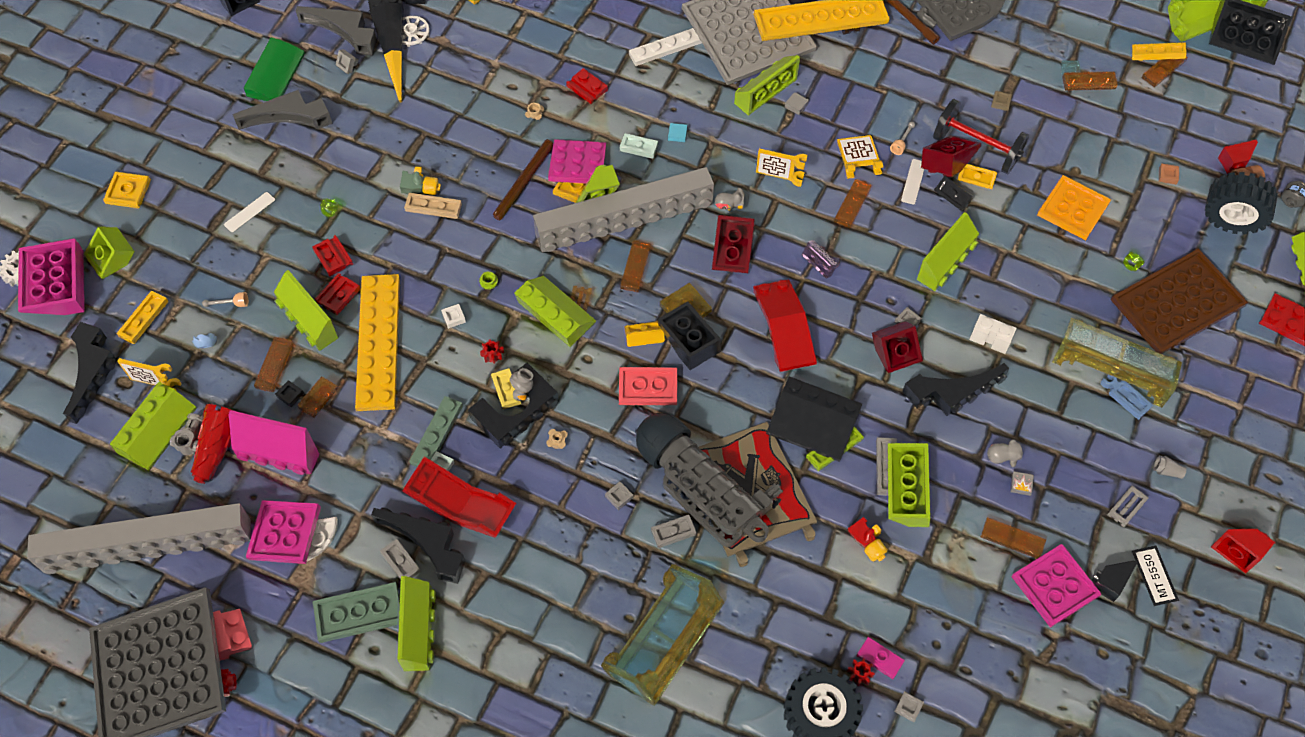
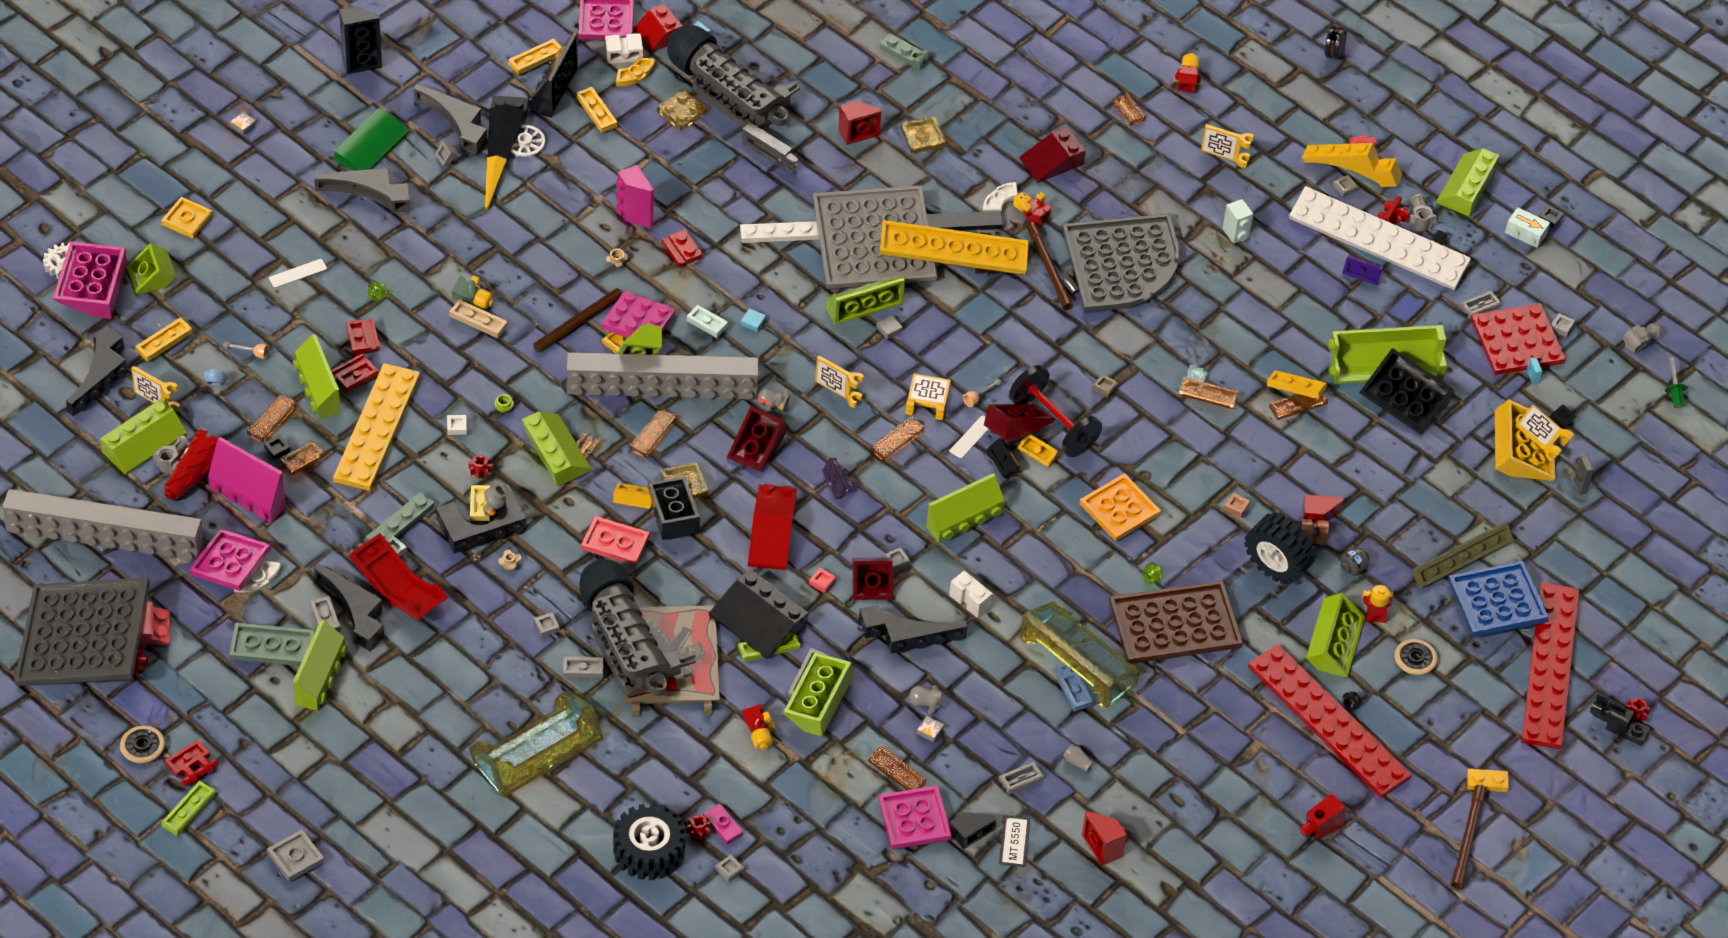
camera: 15 degrees right, 10 degrees down
none -> light grey tile [230,112,256,135]
none -> dark pink slope [616,165,654,228]
none -> coral tile [809,568,836,593]

